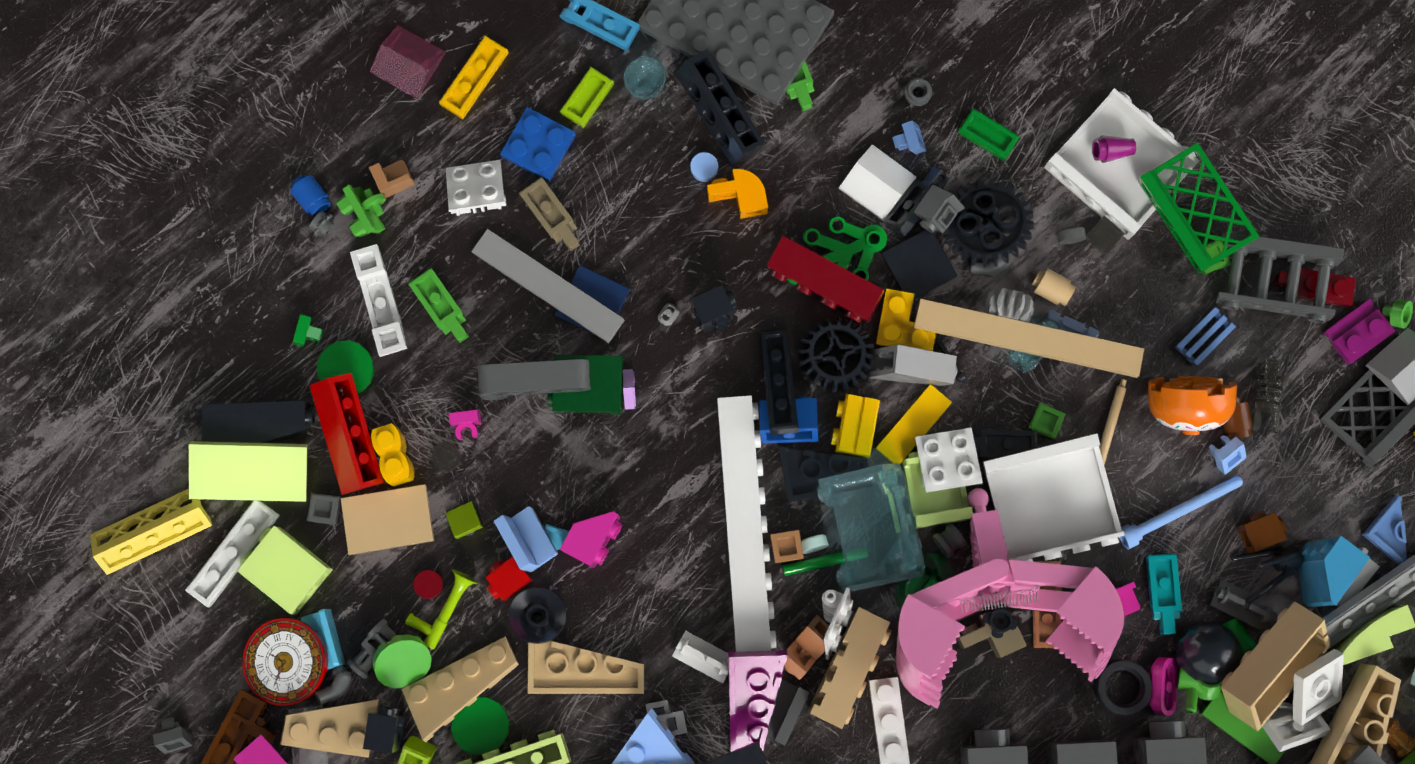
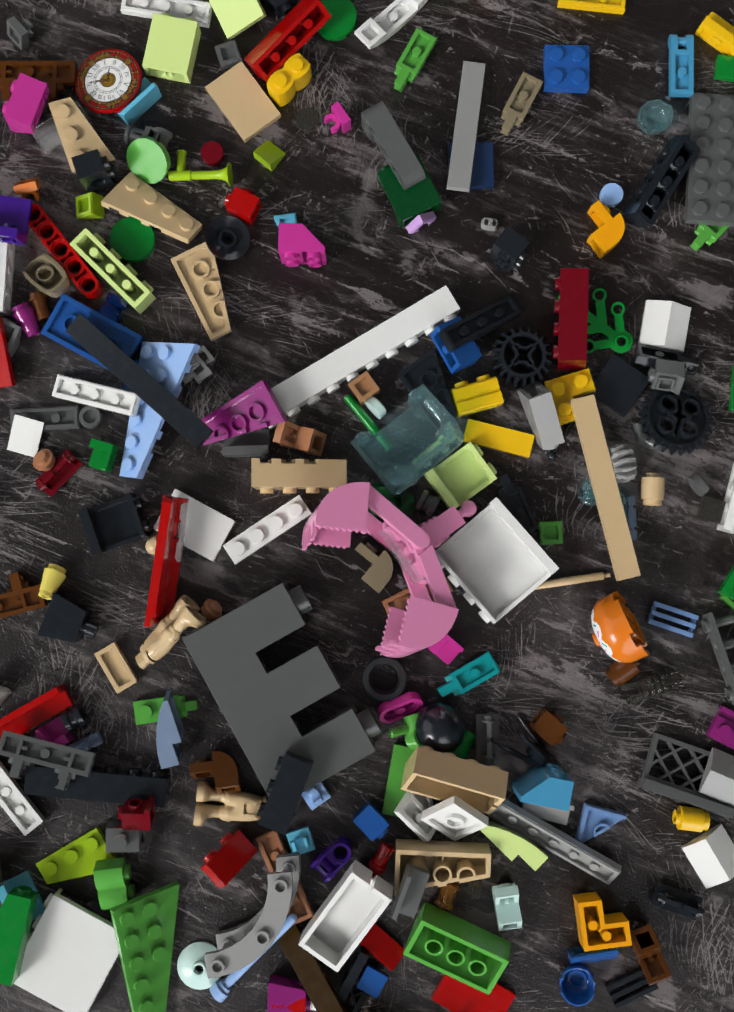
camera: 65 degrees right, 5 degrees up
dark grey arm [315,666,352,705] -> none
white hinge [446,160,507,216] -> none
light blue panel [494,507,558,572] -> none
lime tile [560,67,614,128] -> none
white hinge [672,631,729,683] -> none
white hinge [822,587,854,660] -> none
medium blue tile [892,121,926,155] -> none
white hinge [915,428,983,493] -> none
black plate [983,604,1018,638] -> none
light blue piece [1119,476,1243,550] -> none
light blue tile [1209,435,1247,475] -> none

